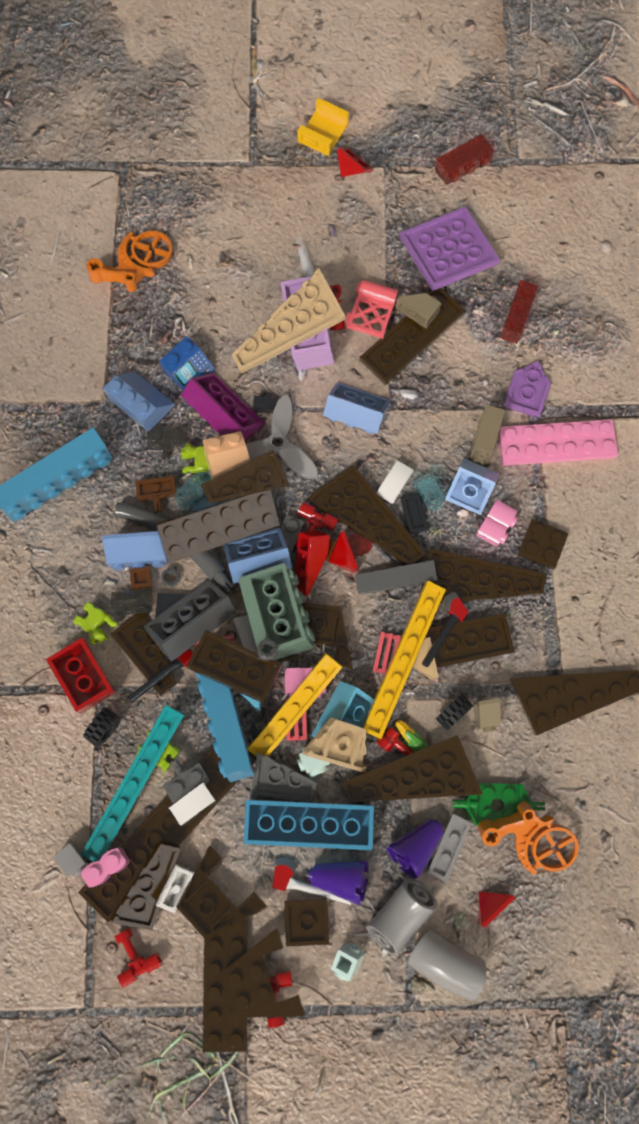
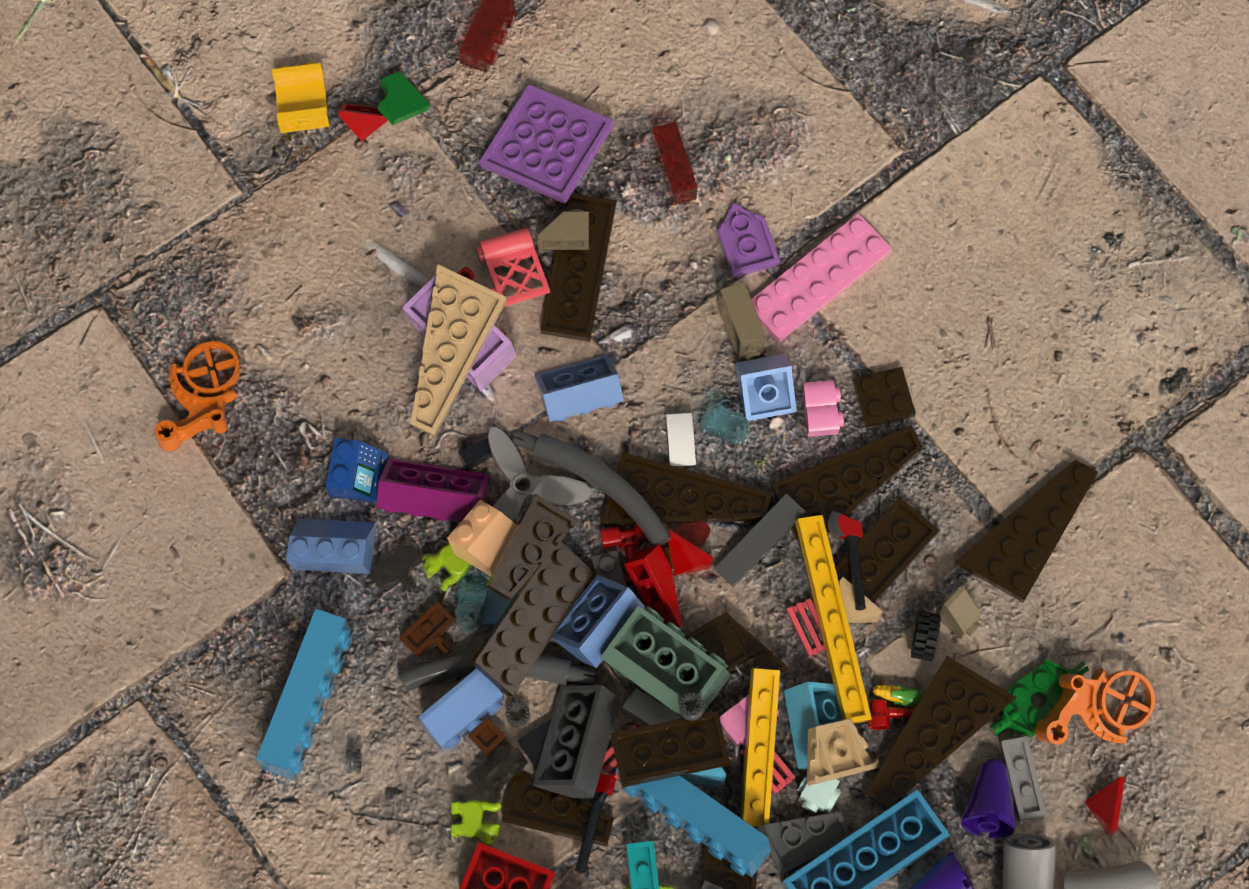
camera: 35 degrees left, 5 degrees down
black tile [400,493,429,535] -> none
none -> dark grey bush [346,749,362,773]
none -> green tile [377,71,430,125]
none -> dark grey animal [513,430,672,546]

